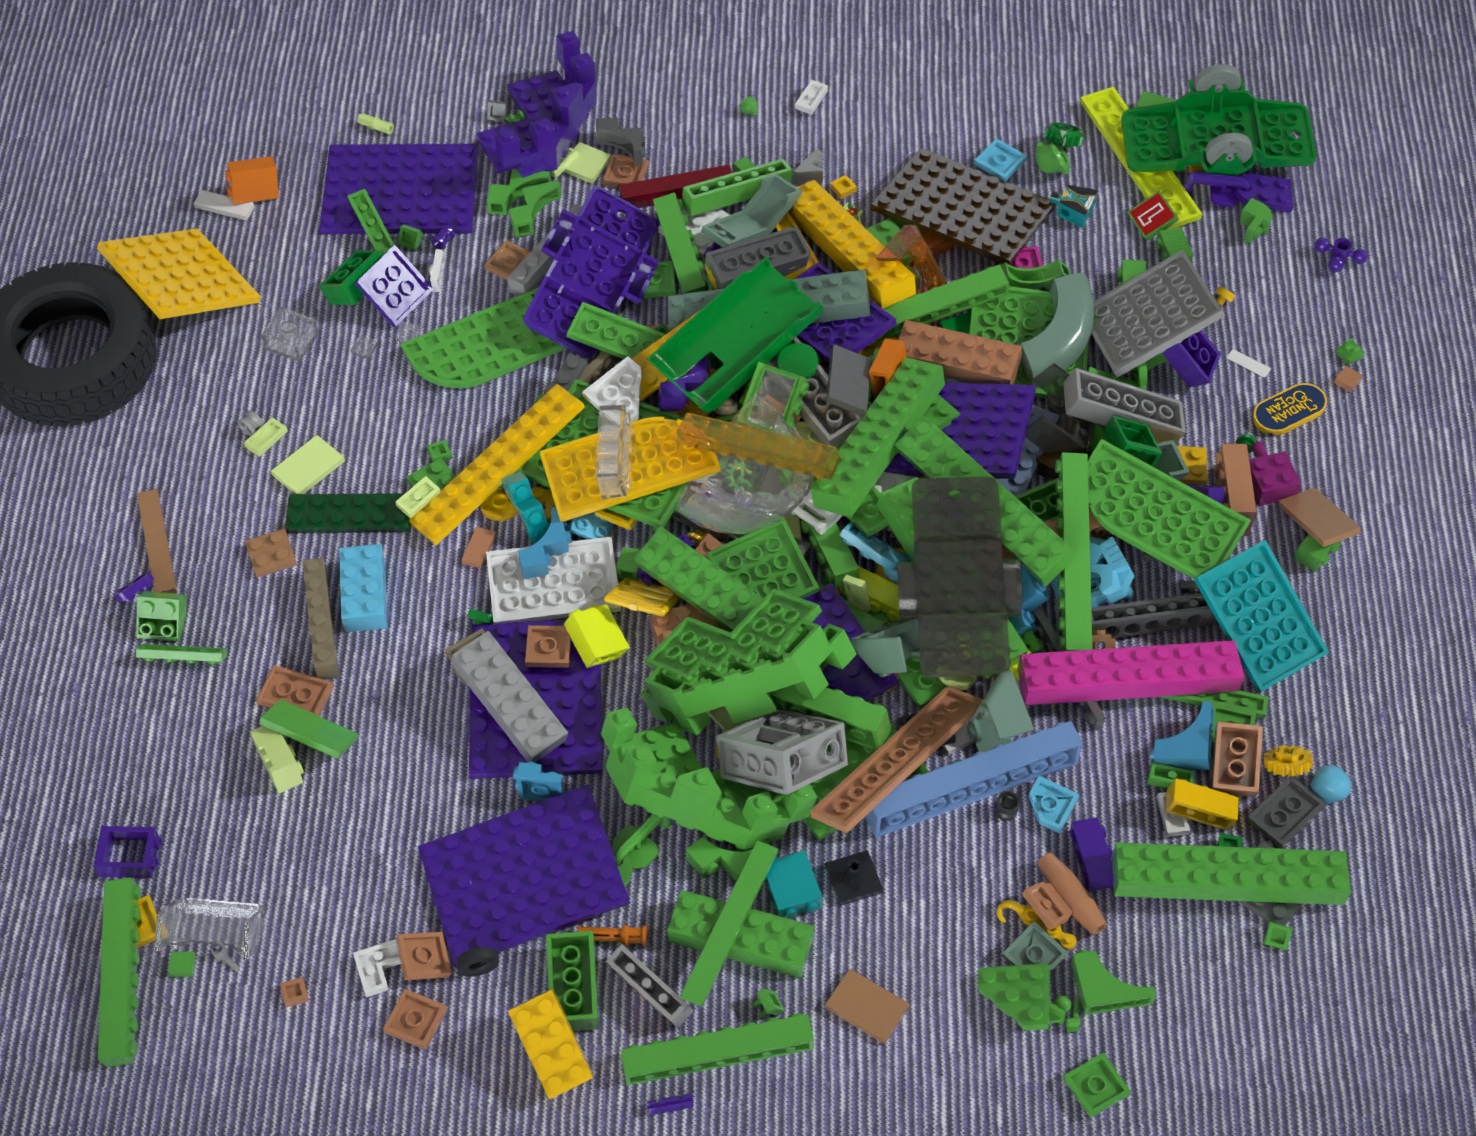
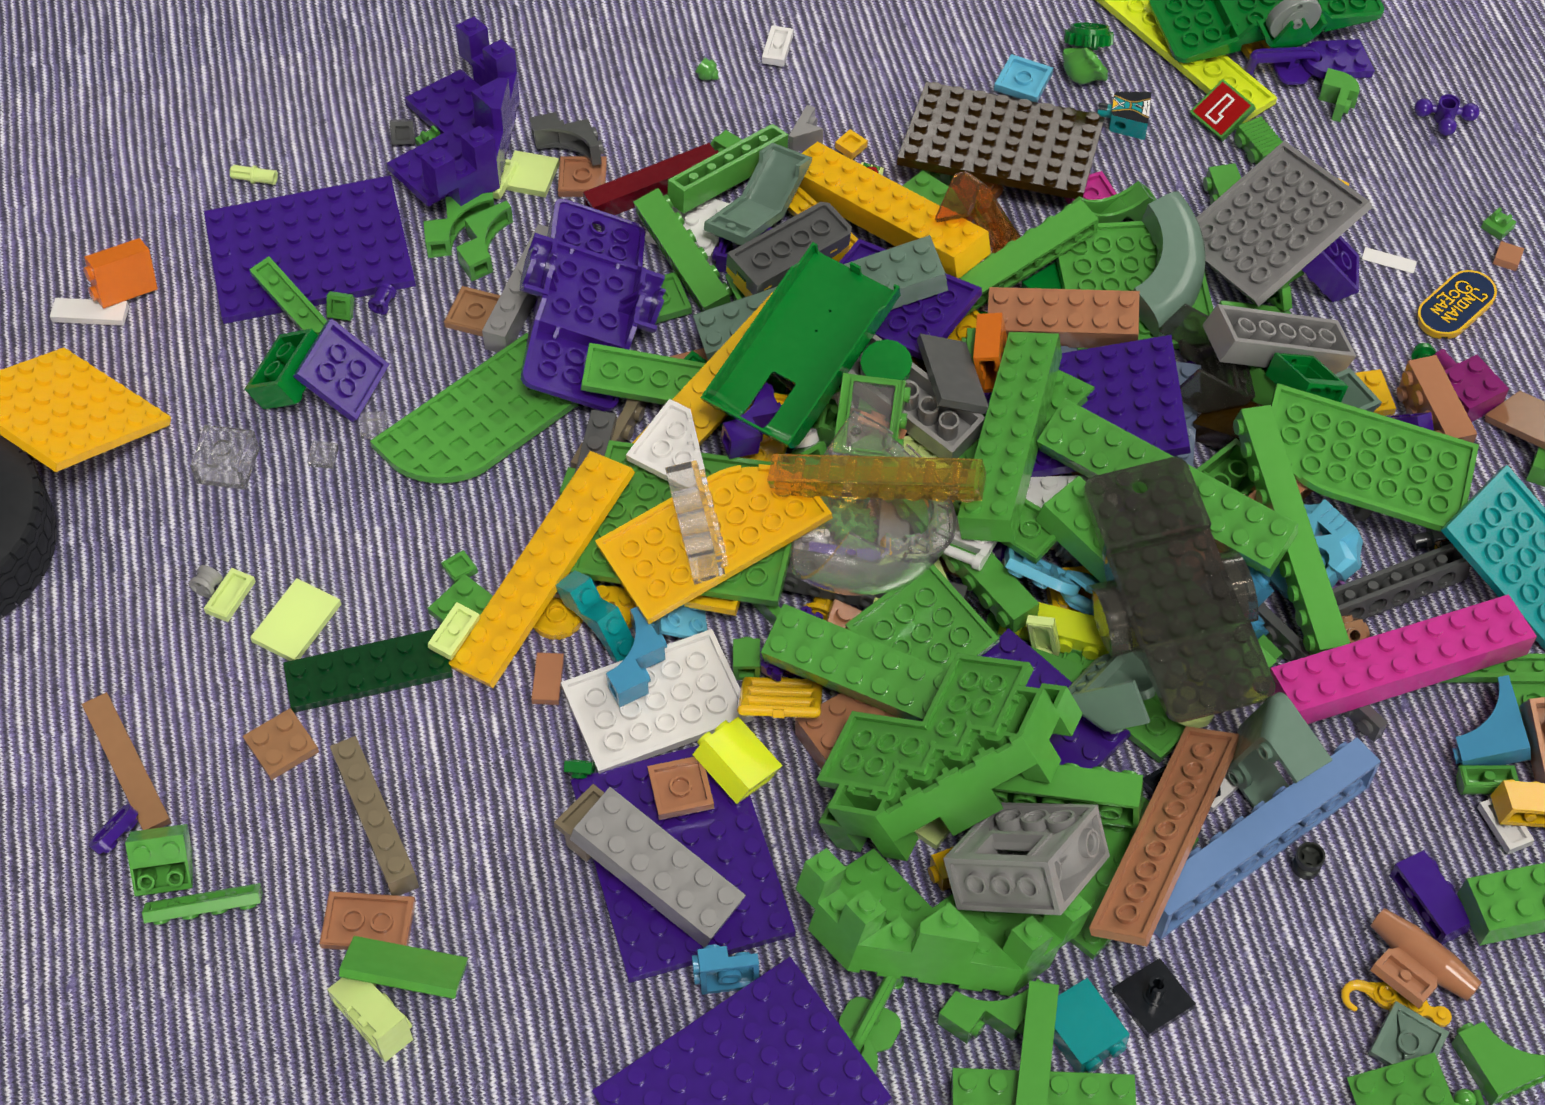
camera: 15 degrees left, 0 degrees up
medium azure brick [339,544,388,632] -> none
white plate [429,249,445,292] -> none
medium azure plate [1029,776,1080,834] -> none

